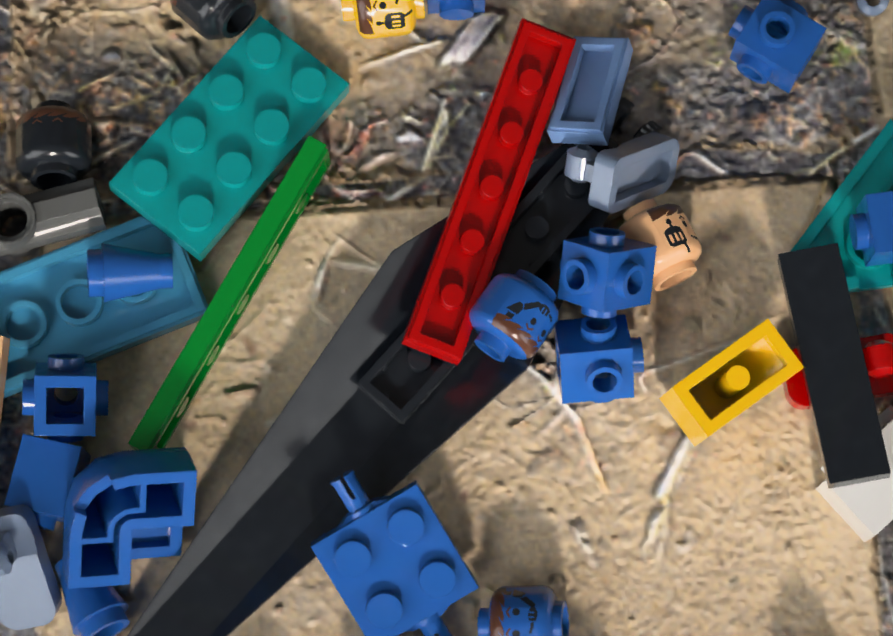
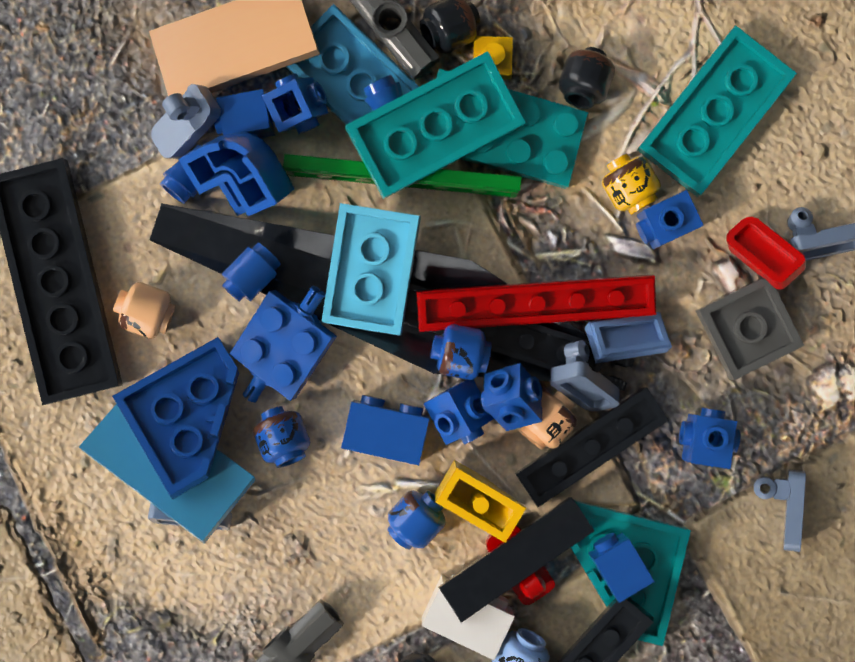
camera: 65 degrees right, 10 degrees up
none -> blue brick [222,243,281,302]
none -> medium azure plate [321,203,421,336]
none -> blue brick [341,395,430,466]
none -> teal plate [345,51,526,199]
none -> blue head [388,490,446,550]
none -> yellow plate [473,36,513,79]
none -> black plate [515,387,669,507]

